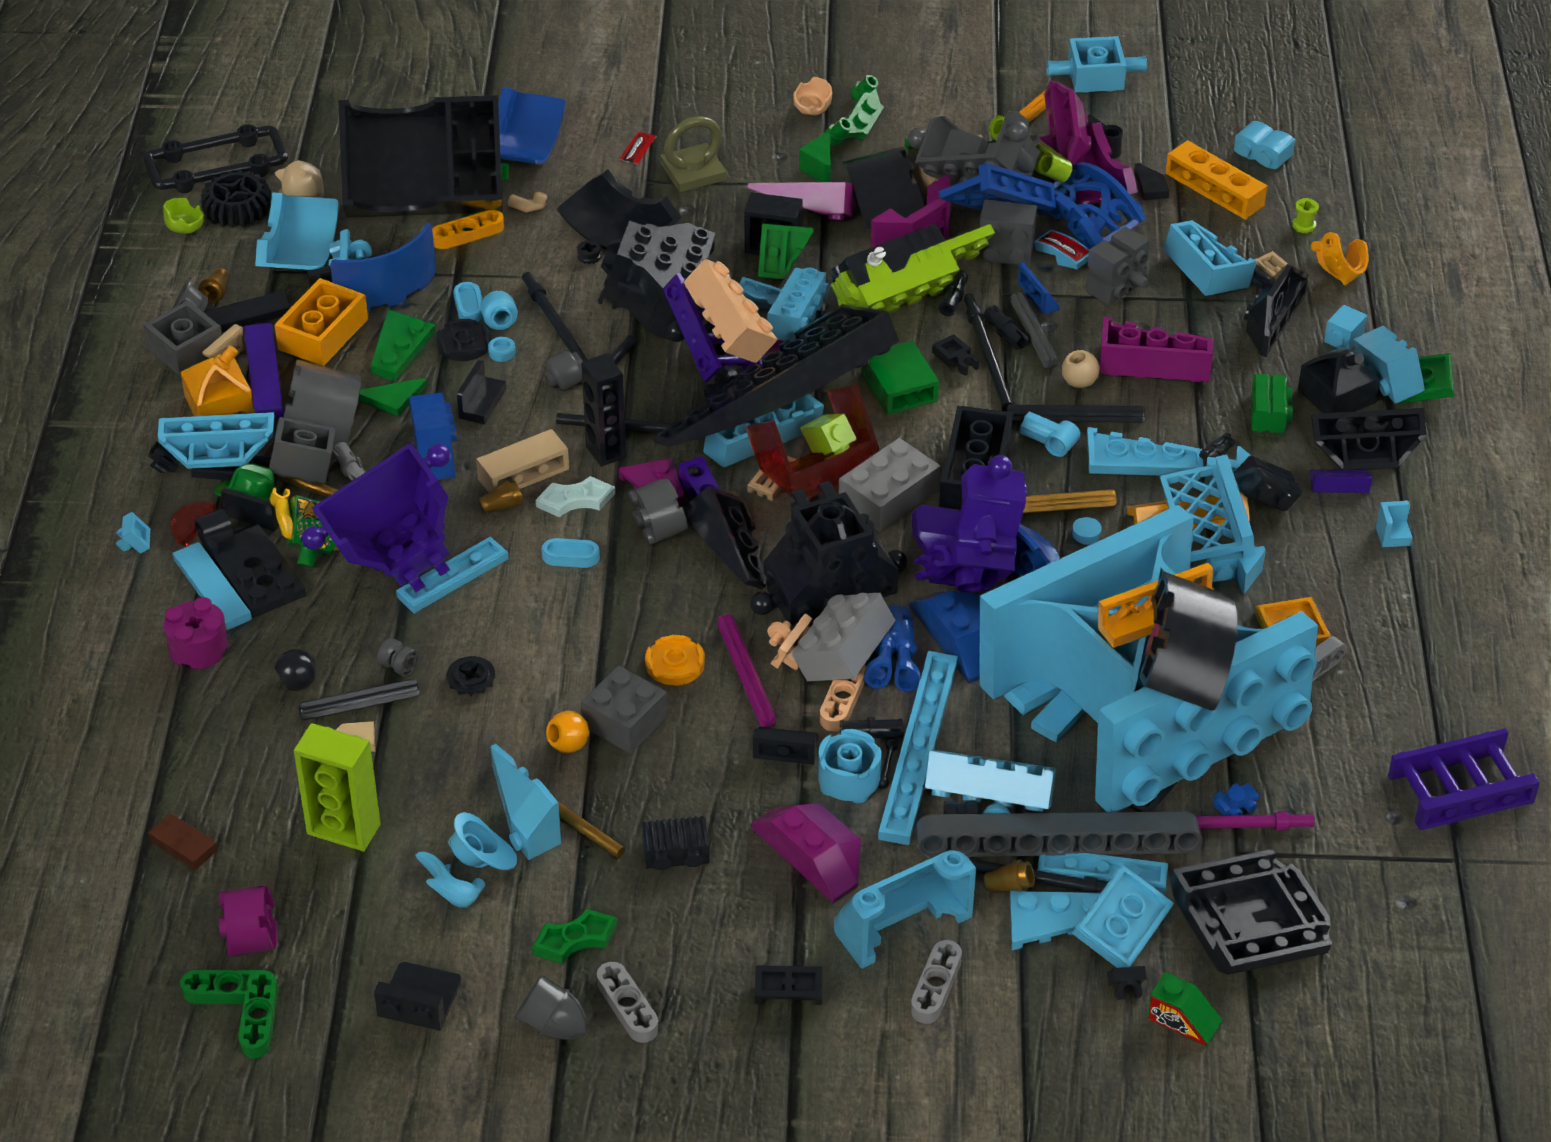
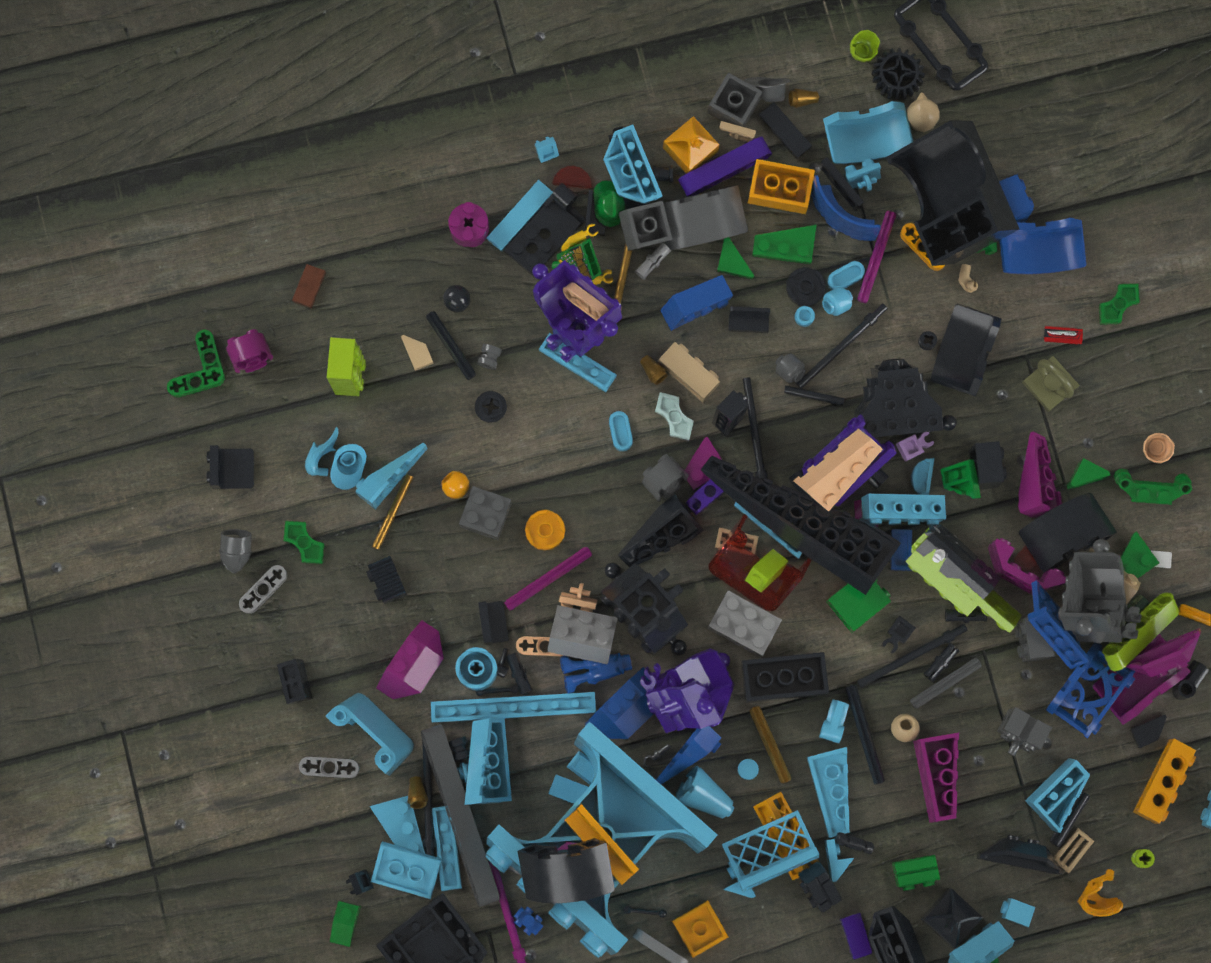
camera: 70 degrees right, 35 degrees up
blue slope [1018,262,1060,314] -> none
slope [1034,230,1089,269] -> none
none -> light nougat beam [563,282,609,321]
none -> magenta axle [857,211,896,304]
none -> green tile [1099,284,1140,325]

